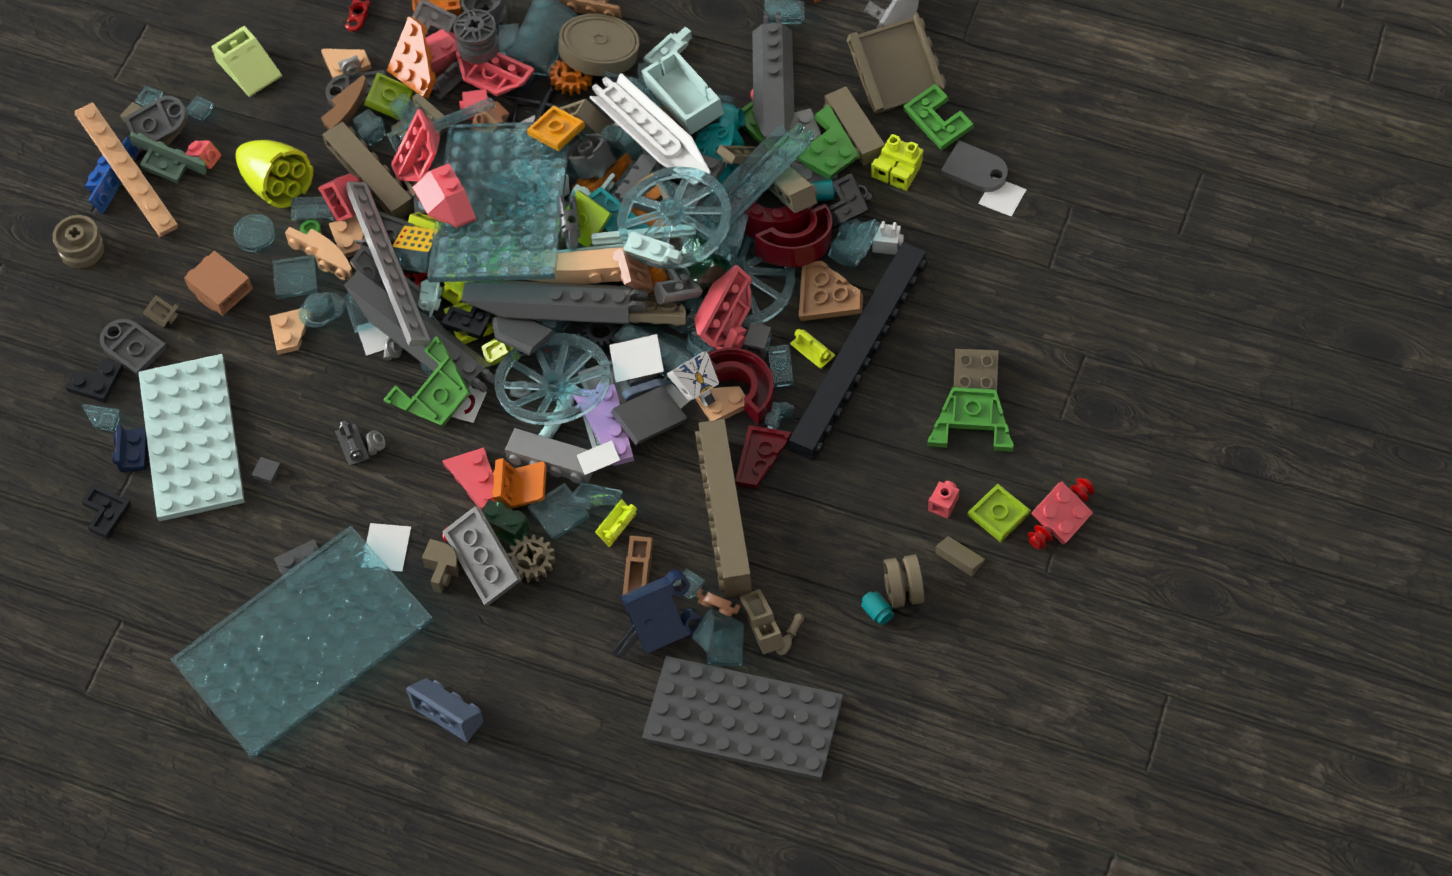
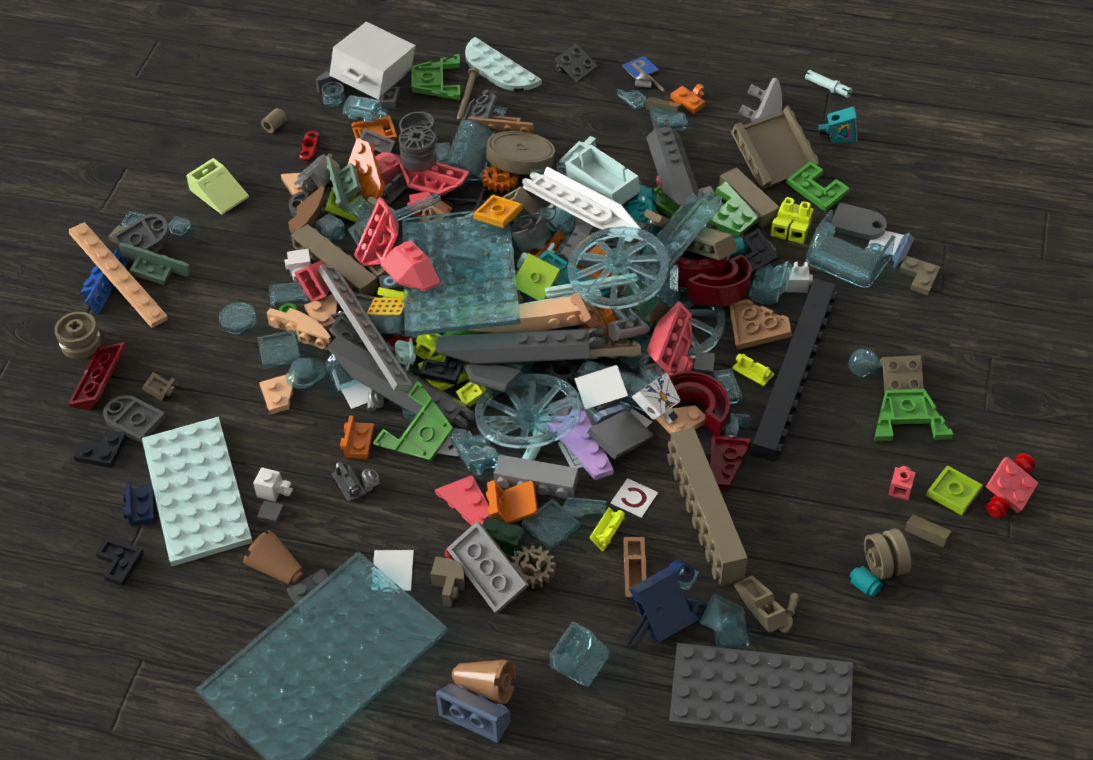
camera: 10 degrees left, 10 degrees down
clear light blue tile [81,404,121,431] -> none
nougat brick [184,251,253,316] -> none
coral bracket [185,141,221,169] -> none
neon yellow cylinder [236,140,313,208] -> none
dark grey hinge [557,196,581,250] -> none
white sticker [577,441,620,475] -> none
light aqua hinge [623,232,683,266] -> none
nougat plate [696,589,741,617] -> none
none -> dark red slope [68,342,127,410]
none -> medium nougat cone [243,530,303,585]
none -> white brick [253,467,293,502]
none -> white brick [285,249,311,282]
none -> light grey bracket [294,153,332,188]
none -> sand green bracket [326,156,362,212]
none -> orange bracket [340,416,375,459]
none -> clear light blue brick [451,431,499,475]
none -> medium nougat cone [452,659,516,704]
none -> clear light blue slope [550,621,610,687]
none -> white sticker [611,478,658,518]
none -> clear light blue windscreen [806,210,896,288]
none -> teal torso [818,107,858,143]
none -> clear light blue hair [848,348,879,377]
none -> sand blue piece [892,233,914,269]
none -> dark tan plate [899,256,940,295]

